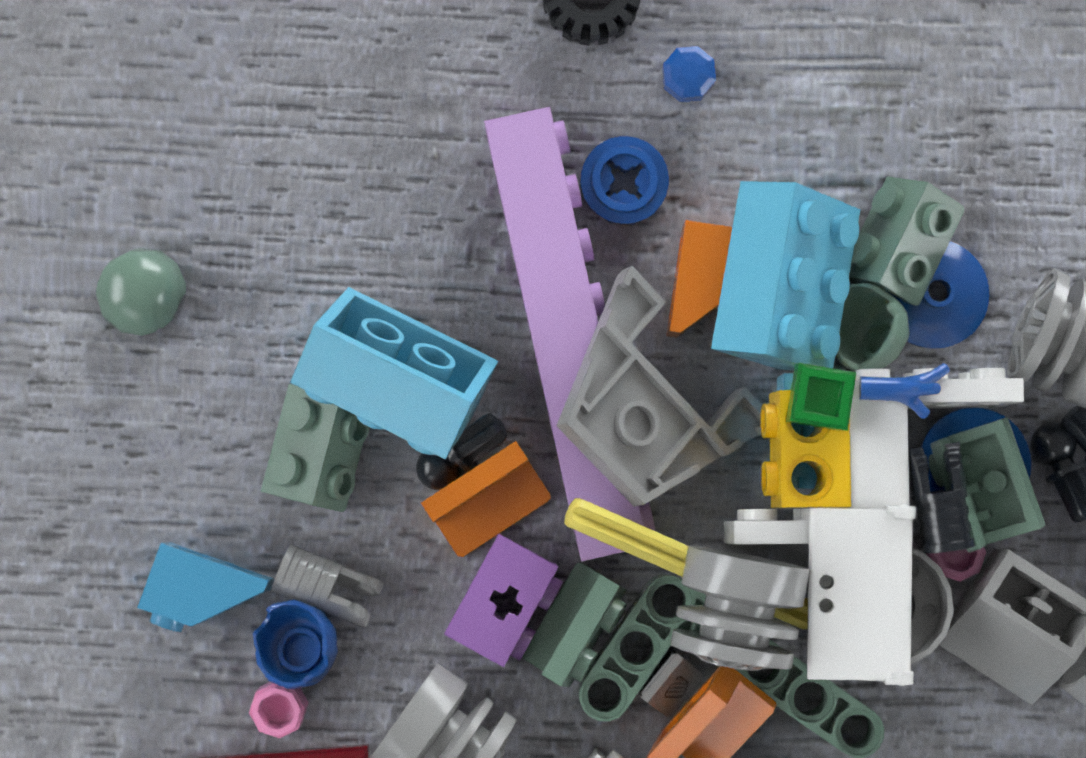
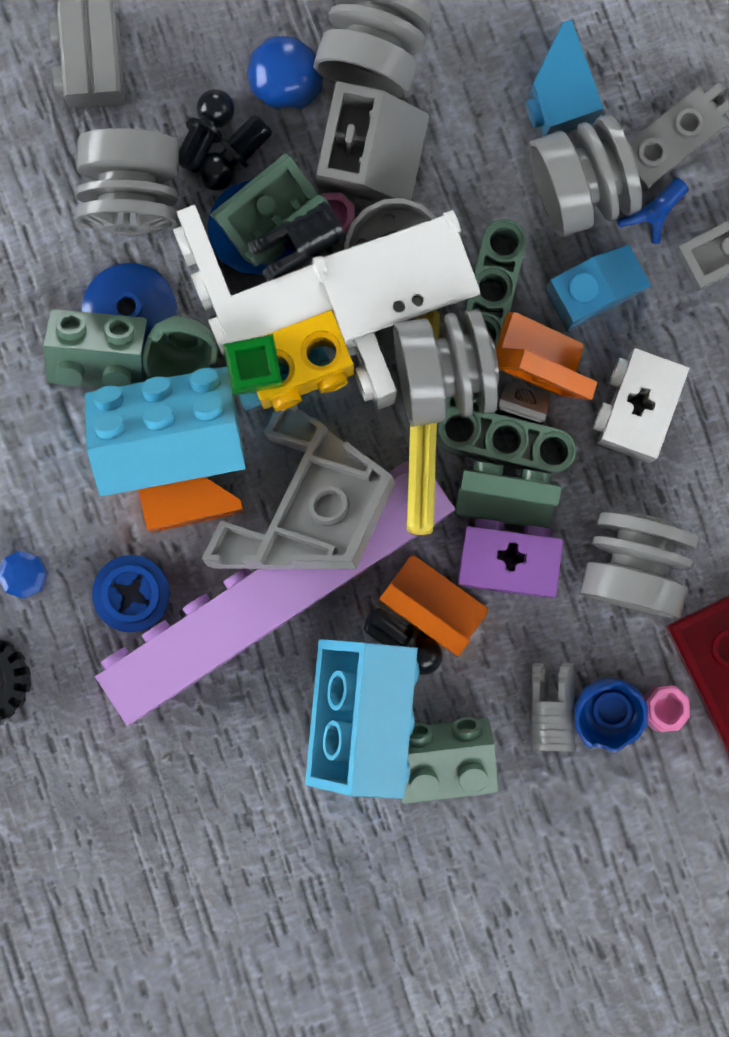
camera: 115 degrees left, 0 degrees up
sand green hair [96,248,186,336] -> none
dark azure slope [137,542,275,632] -> none
blue bar [859,363,950,419] -> none

